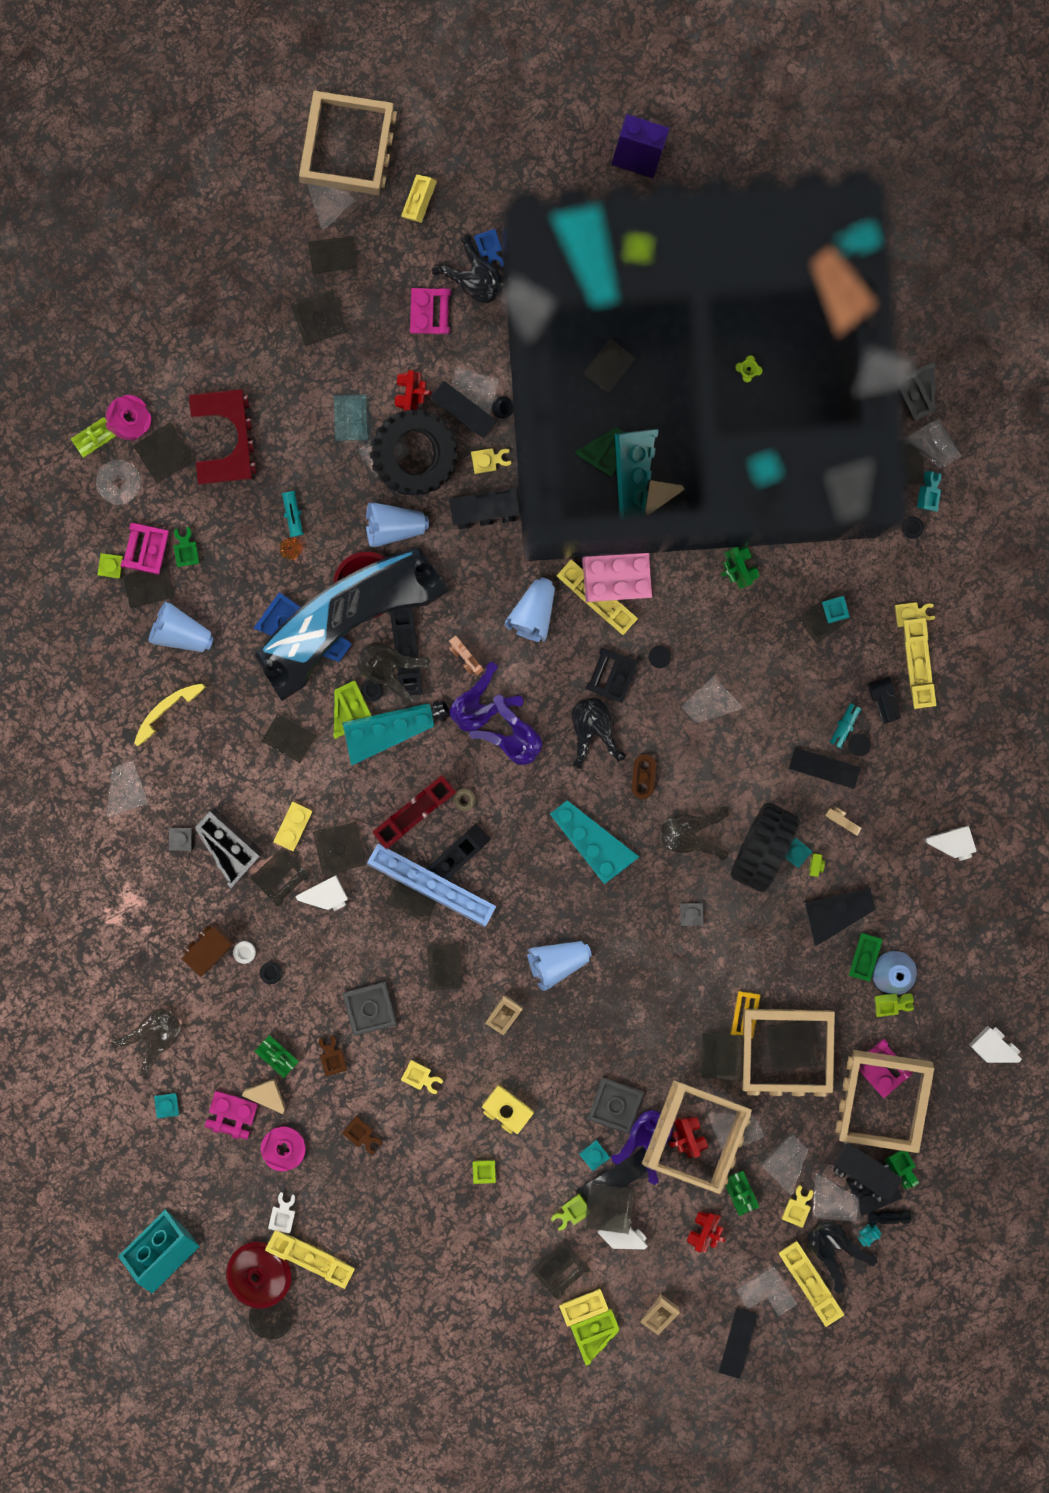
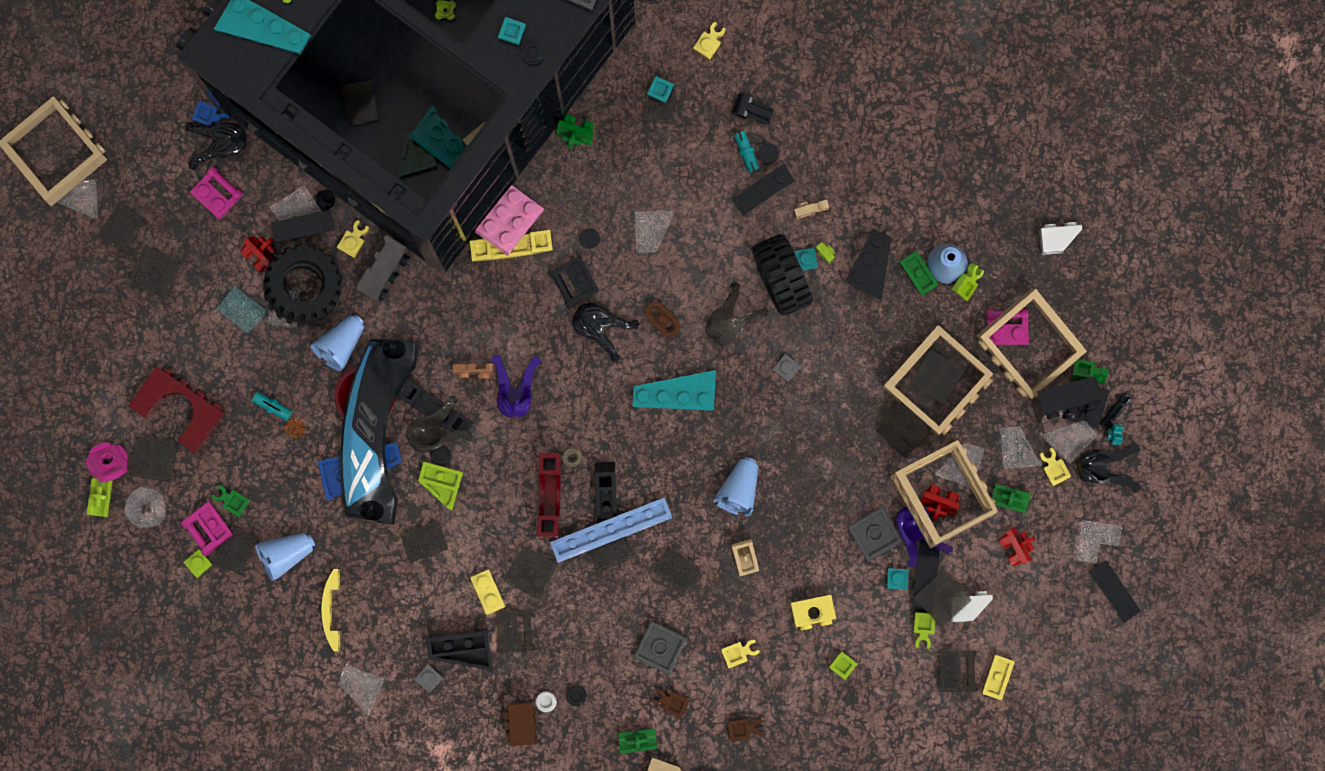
camera: 50 degrees left, 5 degrees down
white slope [296,875,349,911] -> none
teal wing [342,703,434,766] -> none
light yellow plate [401,174,437,223] -> none
black plate [431,700,450,722] -> none
dark purple hair [469,695,542,765] -> none
clear wing [502,276,555,342] -> none
light blue cone [504,577,555,642] -> none
lime wing [570,1308,620,1366] -> none
tan slope [640,1294,680,1335] -> none
yellow tile [731,991,760,1039] -> none
light yellow slope [778,1241,844,1327] -> none
light yellow slope [903,617,936,709] -> none
white slope [924,825,977,861] -> none

